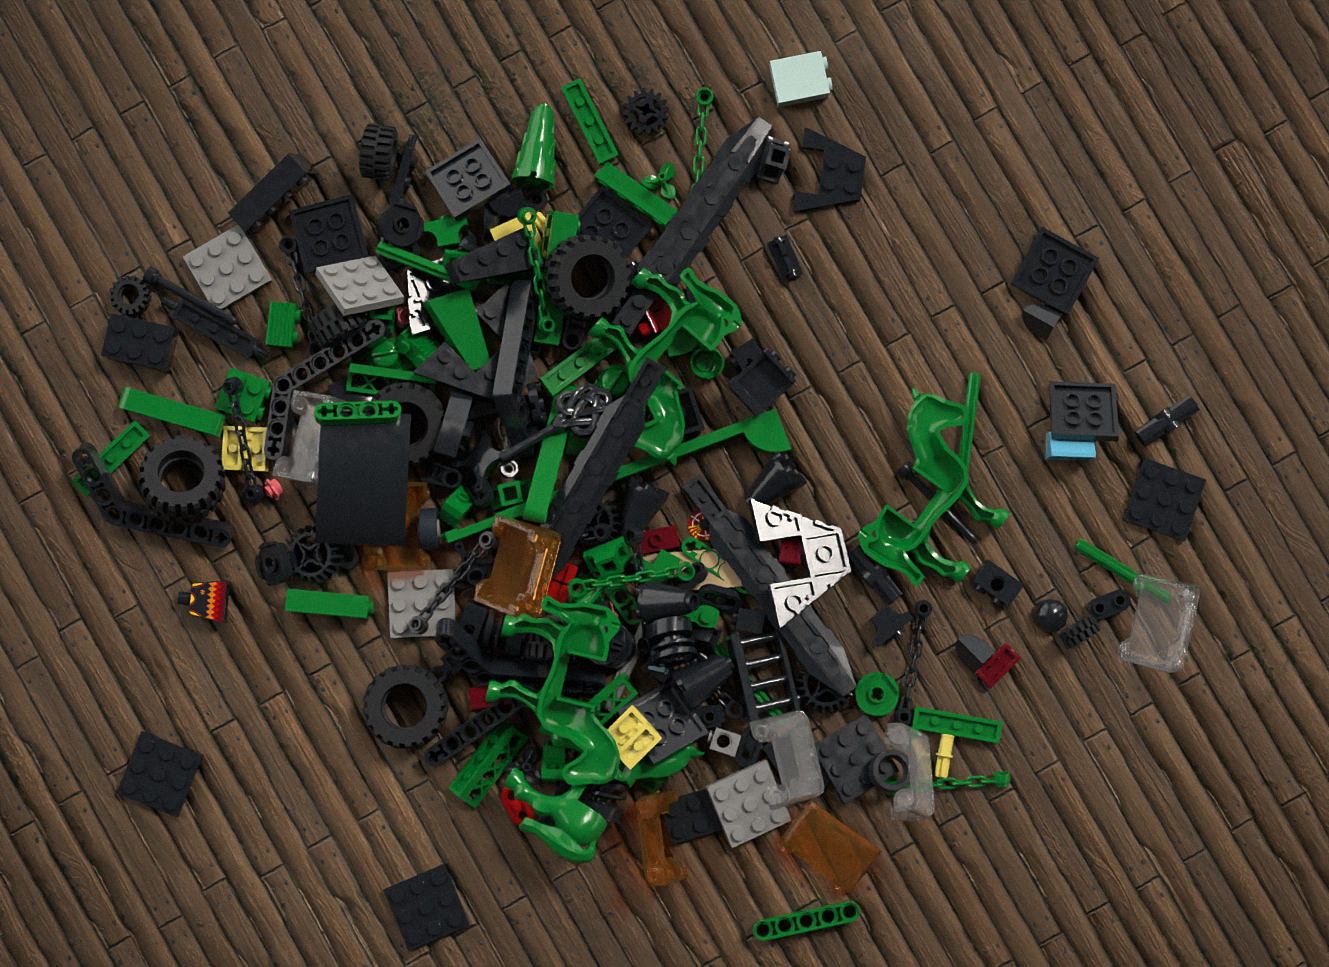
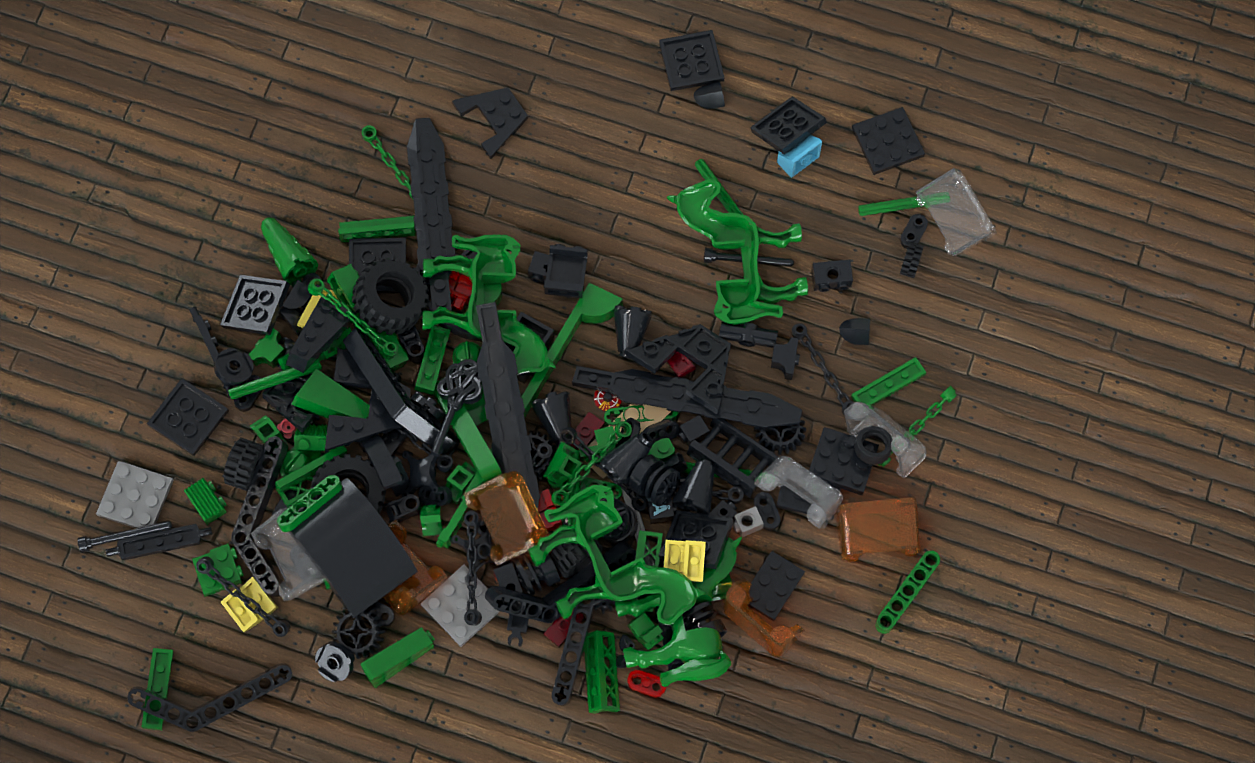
camera: 40 degrees left, 15 degrees down
black brick [101,313,179,373] -> none
black tyre [109,275,151,317] -> none
green beam [118,387,227,437] -> none
black tyre [139,436,226,523] -> none
torso [177,580,231,623] -> none
black wedge [228,153,319,232] -> none
coral plate [264,479,284,501] -> none
black piece [279,236,323,356] -> none
light grey plate [315,256,404,316] -> none
black tyre [359,123,398,181] -> none
black tyre [362,664,449,749] -> none
black wheel [417,508,441,550] -> none
green plate [561,78,619,166] -> none
black gear [622,88,669,136] -> none
green plant [641,162,676,200] -> none
green hair [690,347,724,379] -> none
light grey plate [705,759,791,848] -> none
black brick [756,136,791,185] -> none
black hinge [767,234,803,283] -> none
light aqua brick [769,51,833,107] -> none
green plate [855,672,899,716] -> none
light yellow axle [935,733,955,778] -> none
dark red plate [974,642,1021,689] -> none
black hair [1032,599,1068,632] -> none
black piece [1134,395,1200,447] -> none

